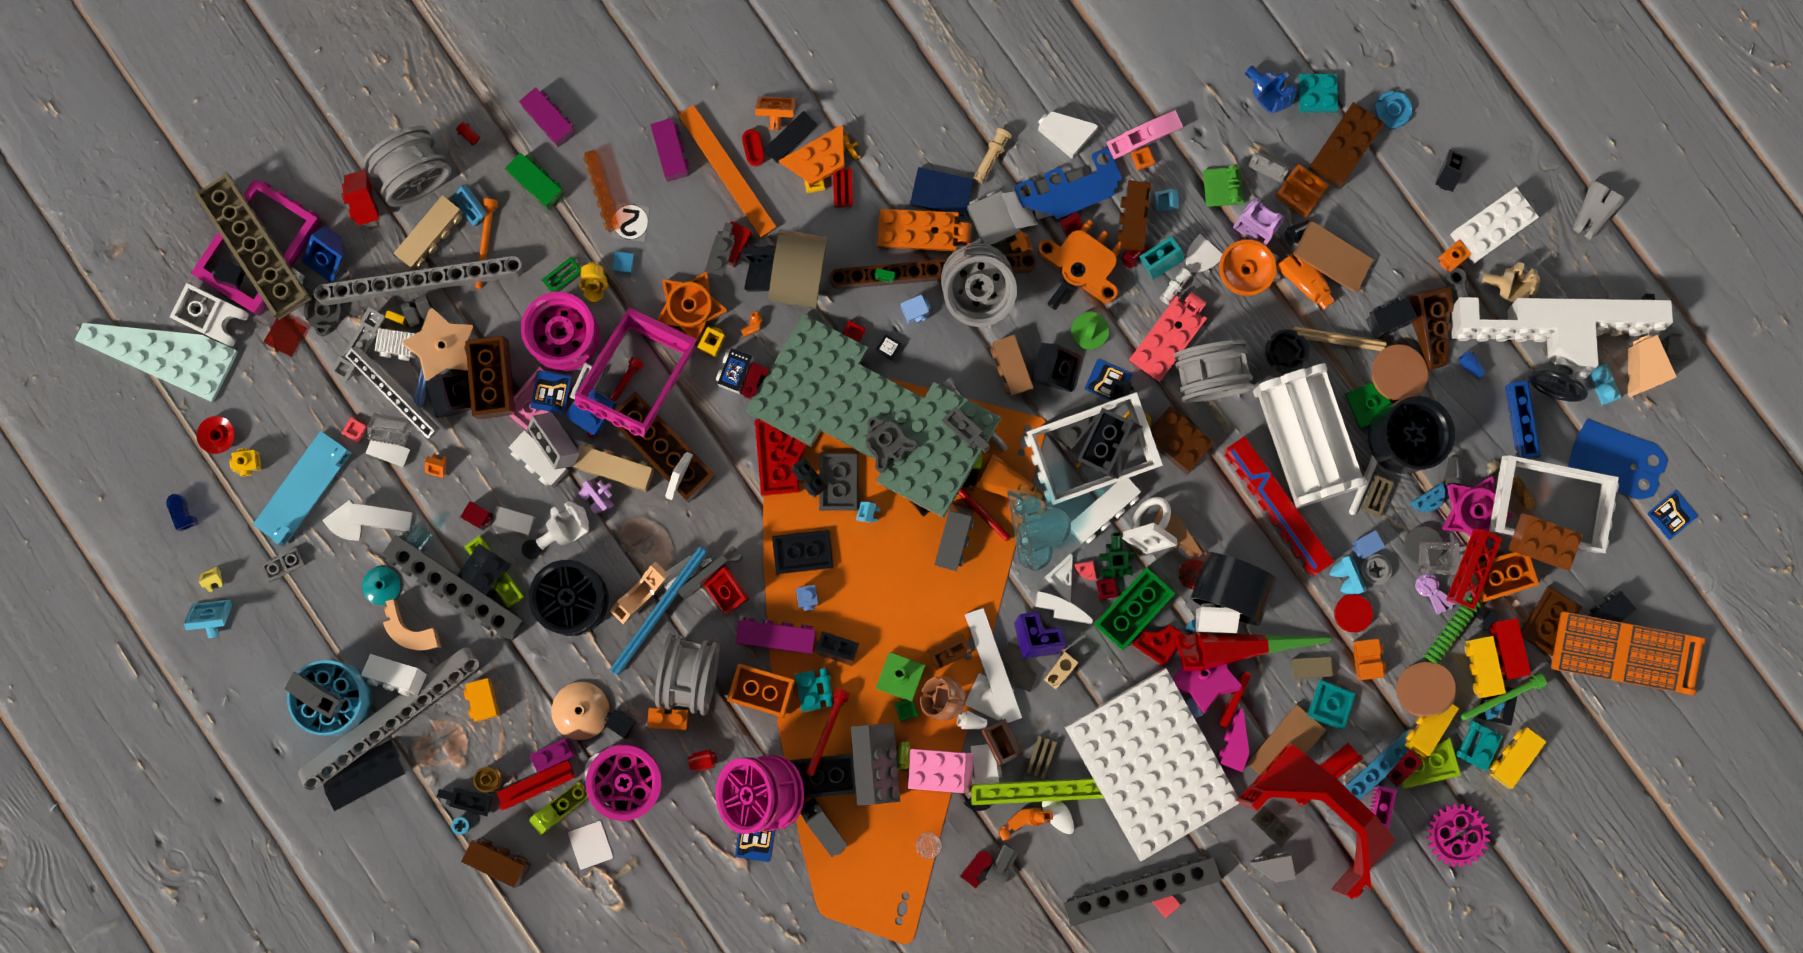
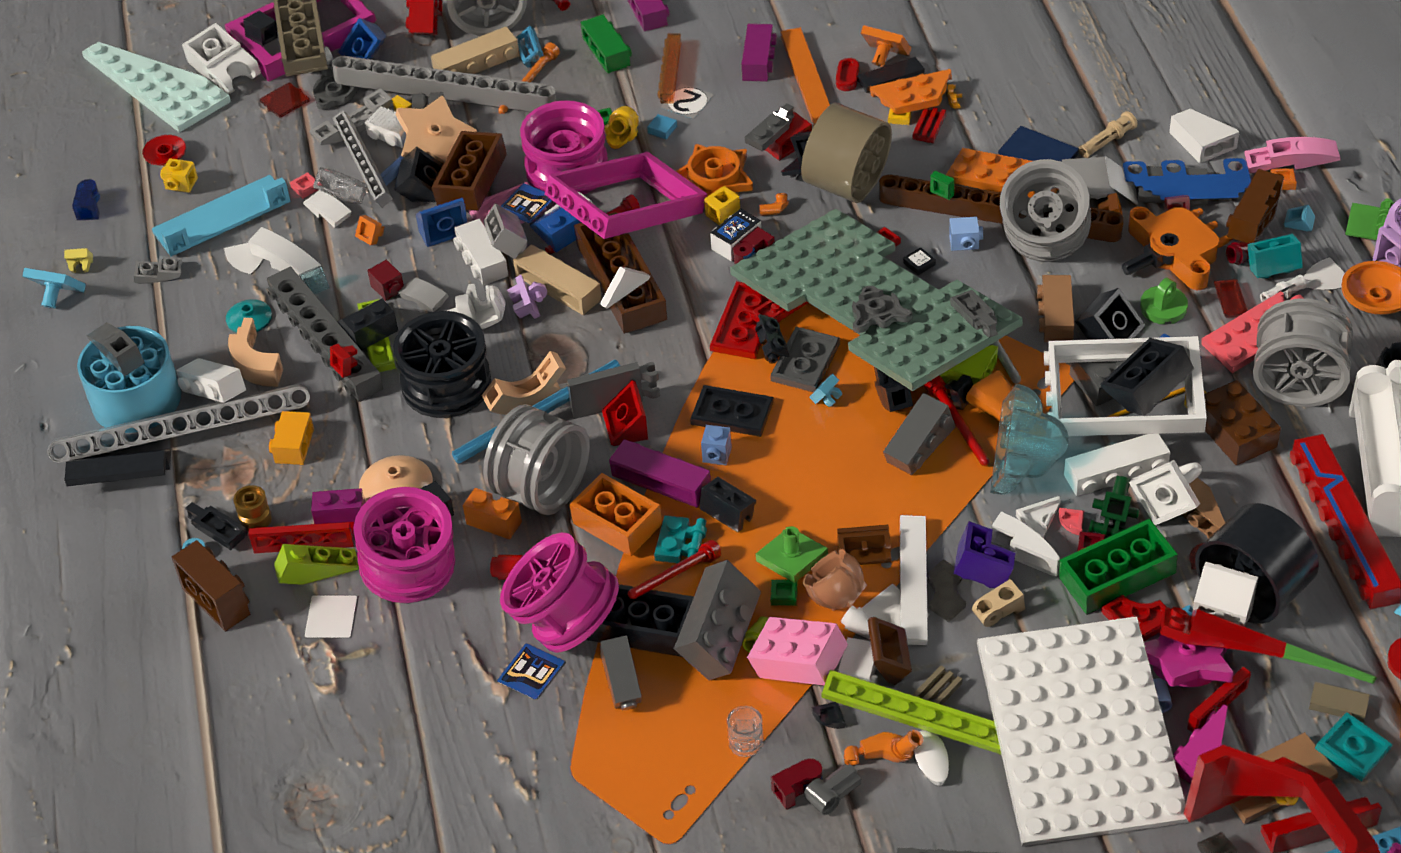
camera: 25 degrees right, 35 degrees down
none -> red tile [330,344,357,378]
none -> blue slope [415,198,468,247]
none -> clear red tile [1214,279,1248,318]

